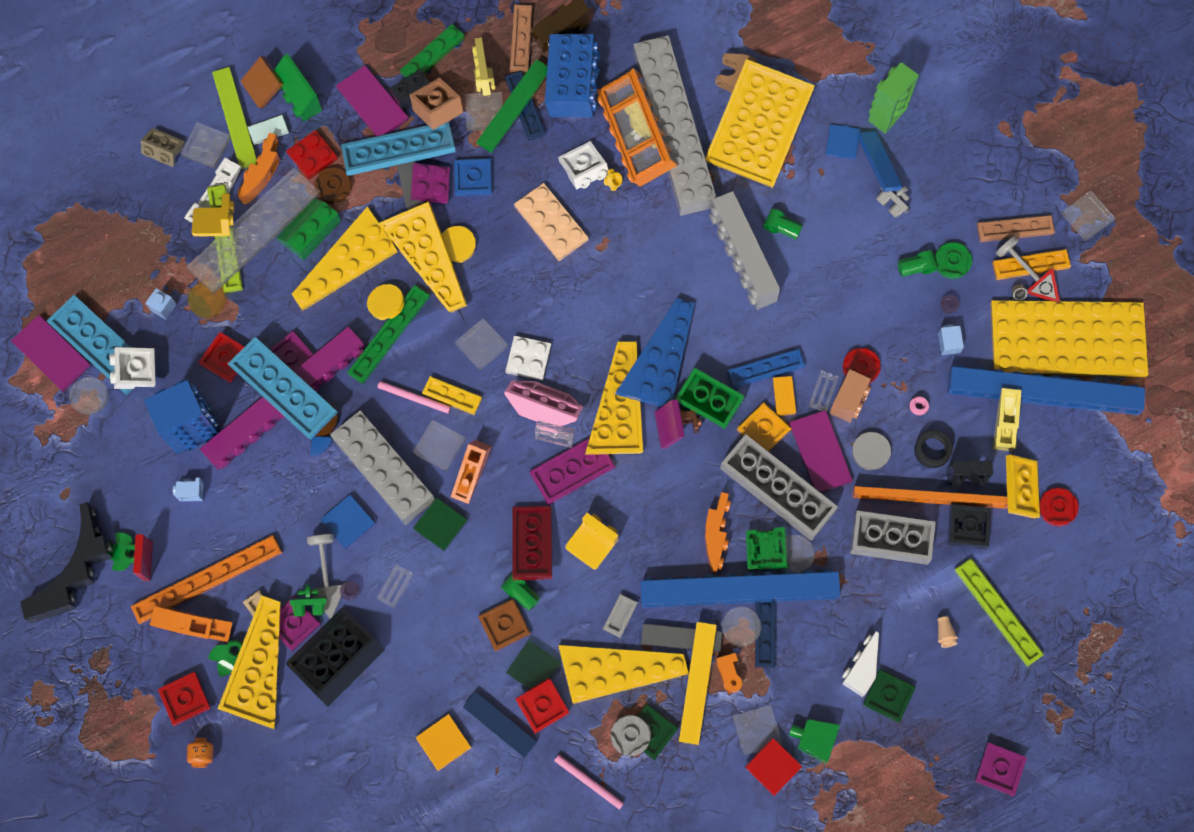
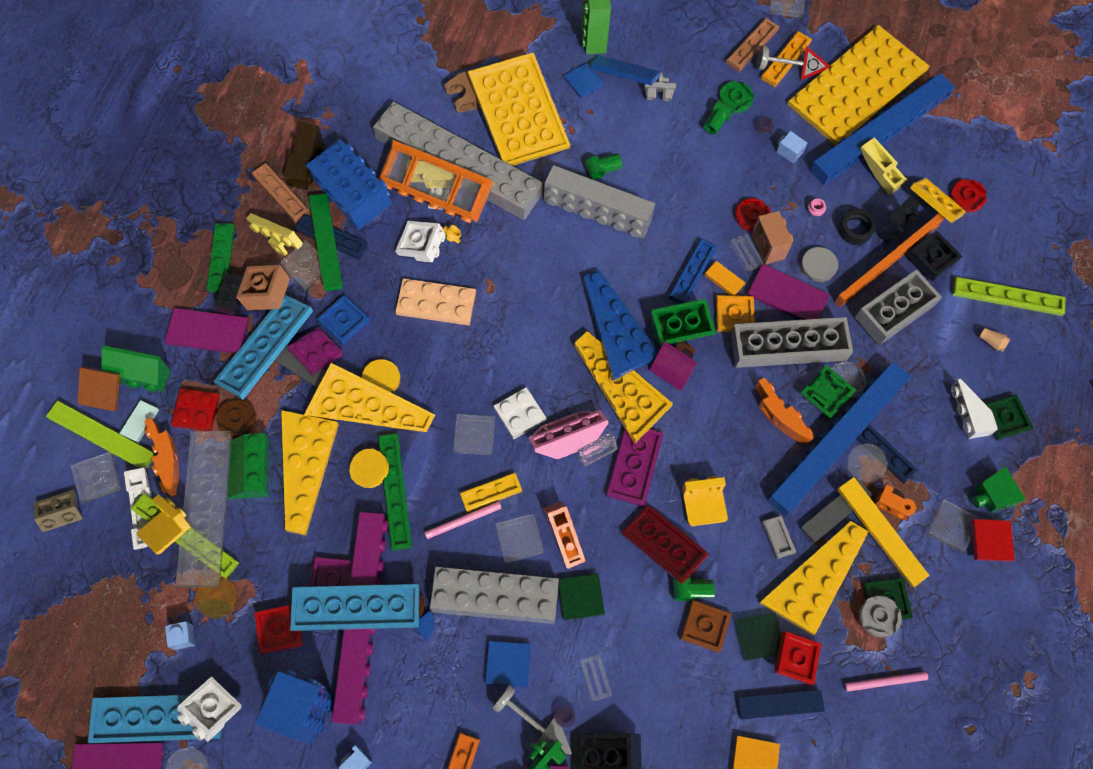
camera: 50 degrees left, 5 degrees down
dark grey hinge [1011,284,1028,301] -> none

